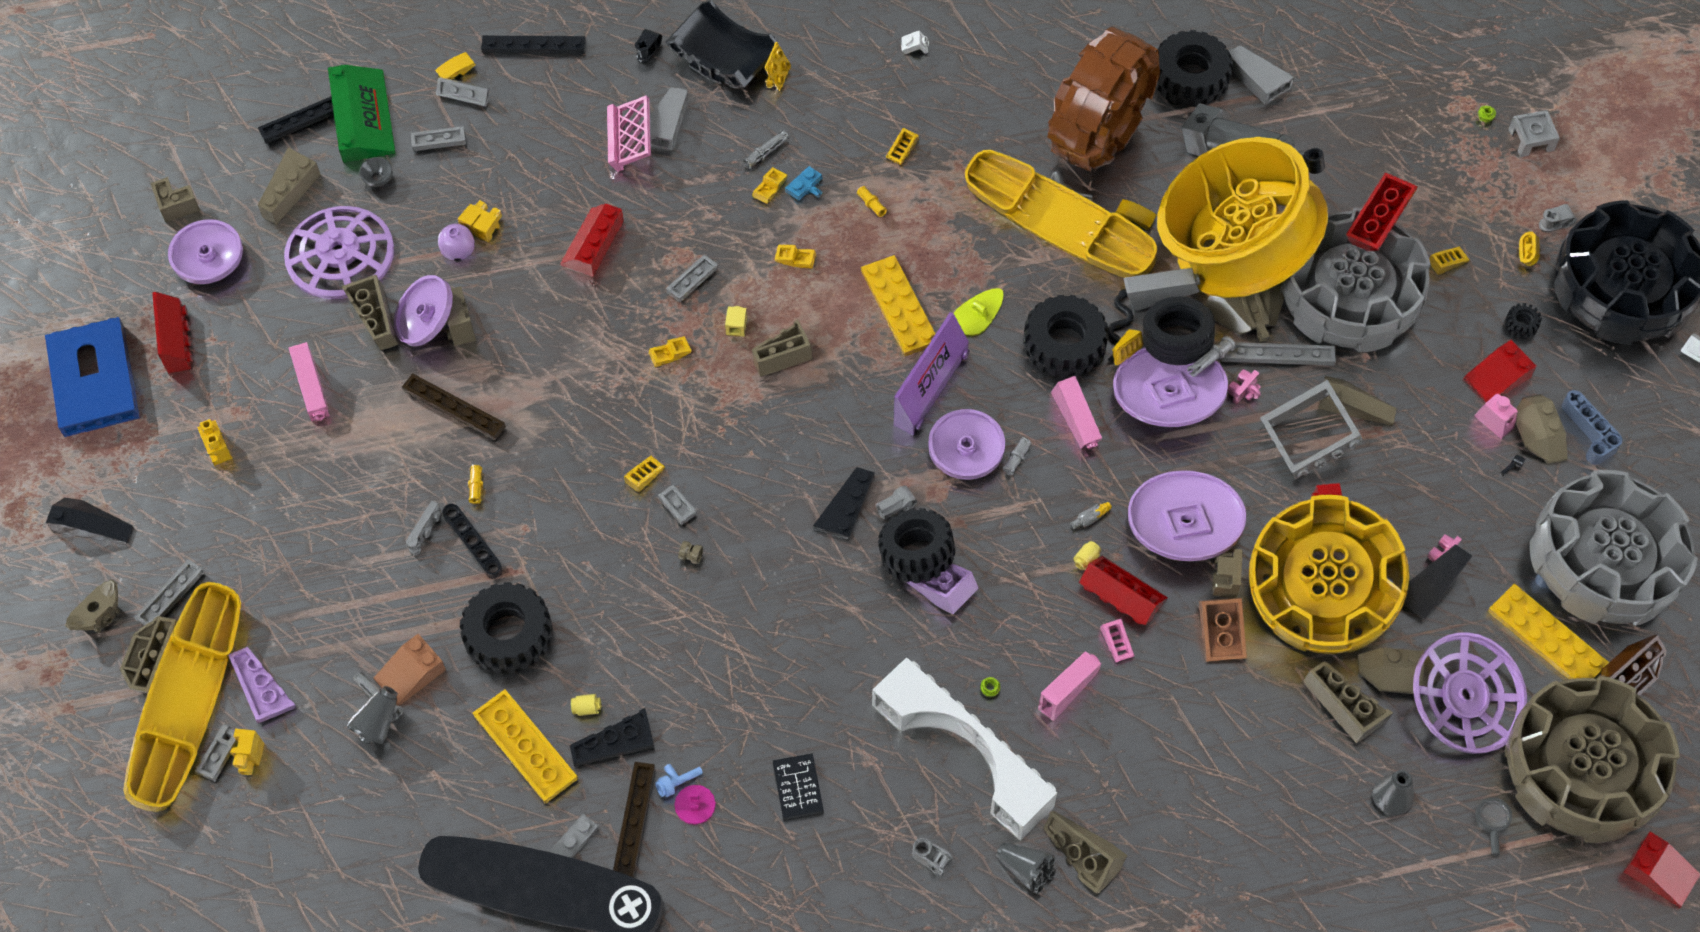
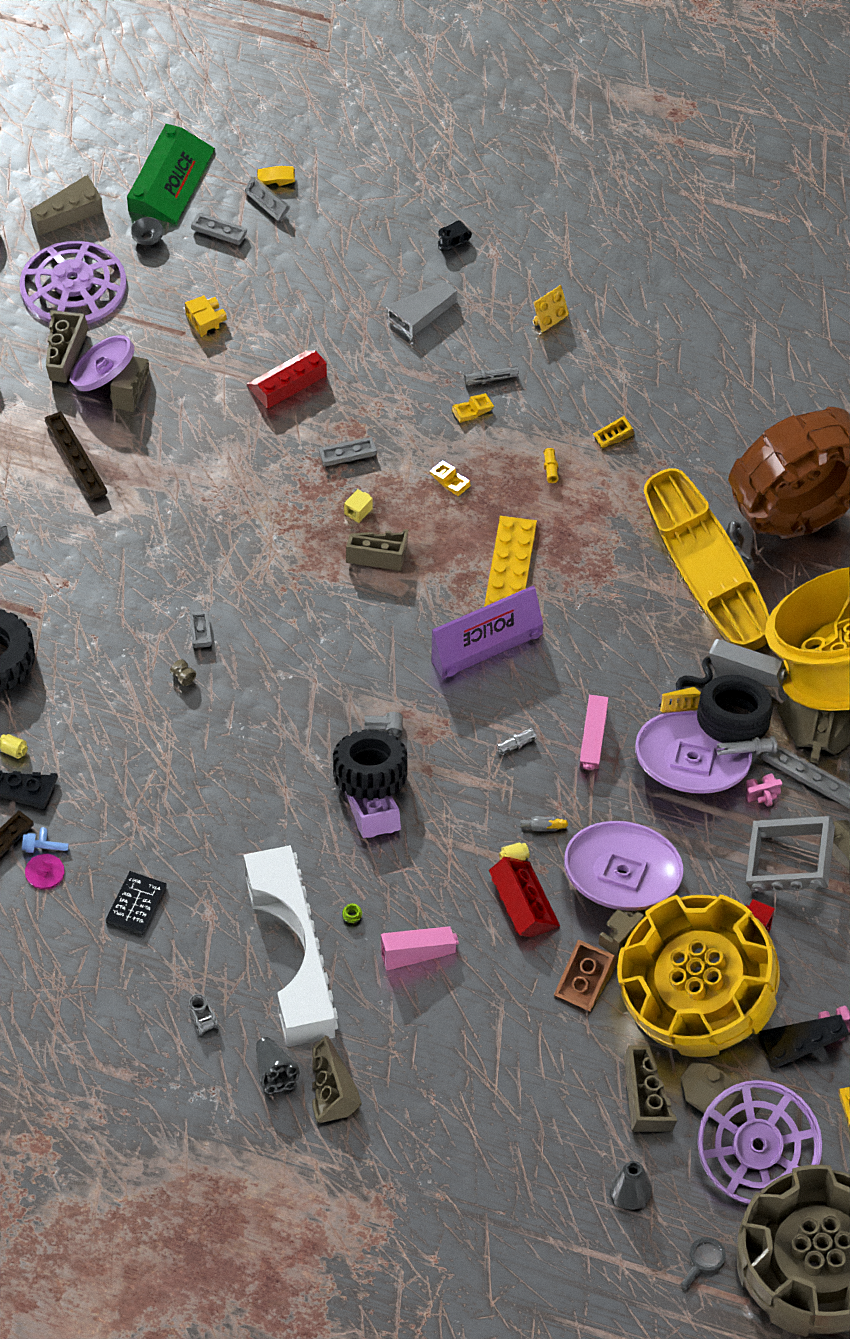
camera: 30 degrees right, 5 degrees down
black plate [258,96,334,144] -> none
lavender cylinder [438,223,475,260] -> none
black beam [442,503,503,579] -> none
yellow pin [468,465,483,504] -> none
black plate [481,35,586,54] -> none
bright pink fence [607,95,651,172] -> none
yellow slope [624,456,665,493] -> none
yellow slope [648,336,692,367] -> none
black panel [665,0,781,88] -> none
dark azure plate [785,166,823,201] -> none
black wing [813,467,875,541] -> none
white bracket [901,30,929,54] -> none
lavender dish [928,409,1005,480] -> none
neon yellow shield [954,288,1003,336] -> none
black tyre [1023,295,1109,378] -> none
bright pink slope [1100,619,1134,663] -> none
yellow slope [1115,199,1157,230] -> none

